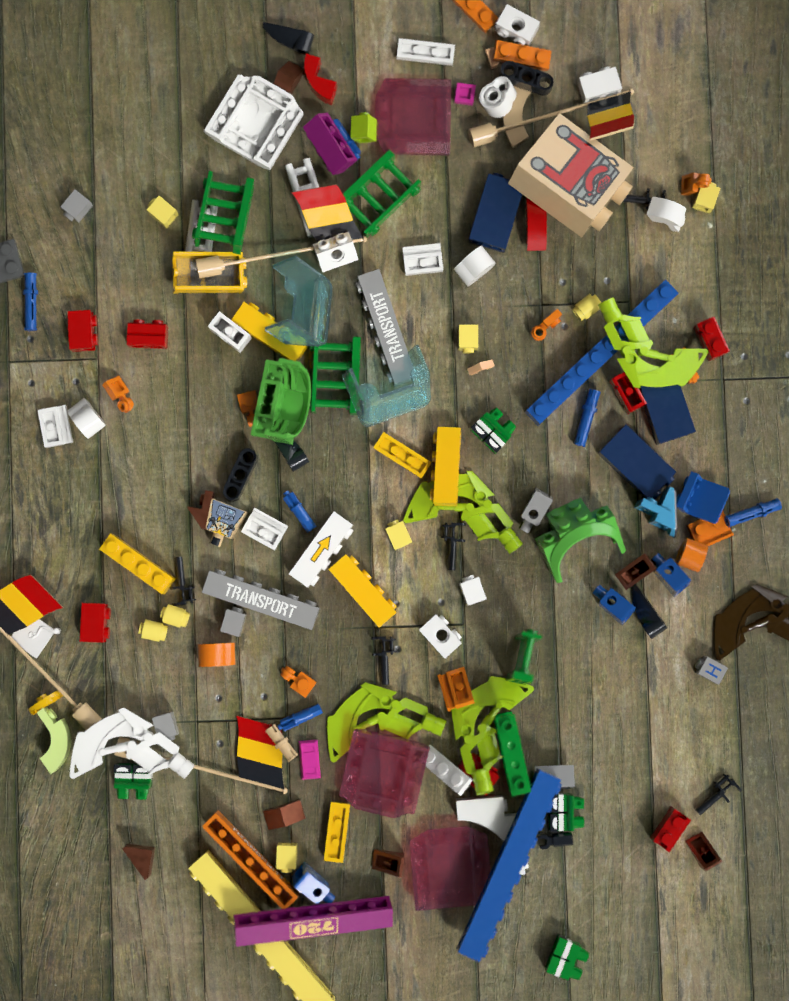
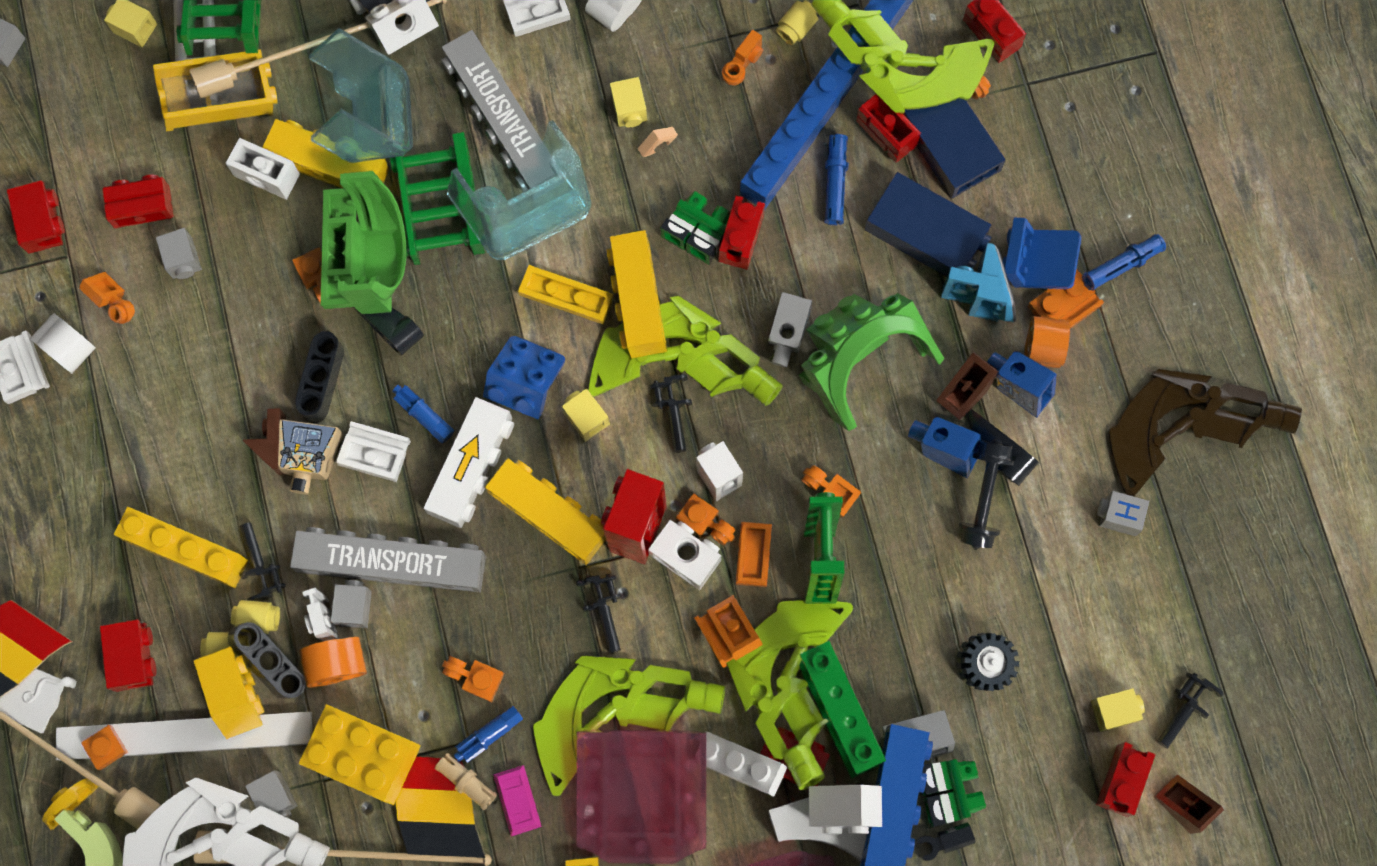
camera: 10 degrees left, 10 degrees down
none -> white tile [56,712,313,761]
none -> orange plate [81,725,128,770]
none -> light grey brick [156,228,202,279]
none -> yellow brick [194,646,265,739]
none -> black beam [227,622,305,699]
none -> yellow brick [298,704,421,805]
none -> white plate [303,588,339,641]
none -> blue bracket [483,336,565,420]
none -> red brick [601,469,667,565]
none -> orange plate [676,493,735,545]
none -> red brick [719,196,765,270]
none -> orange tile [736,522,772,587]
none -> orange plate [801,465,862,518]
none -> white brick [809,785,882,834]
none -> black wheel [956,633,1020,691]
none -> black piece [959,438,1014,550]
none -> light yellow brick [1091,688,1145,732]

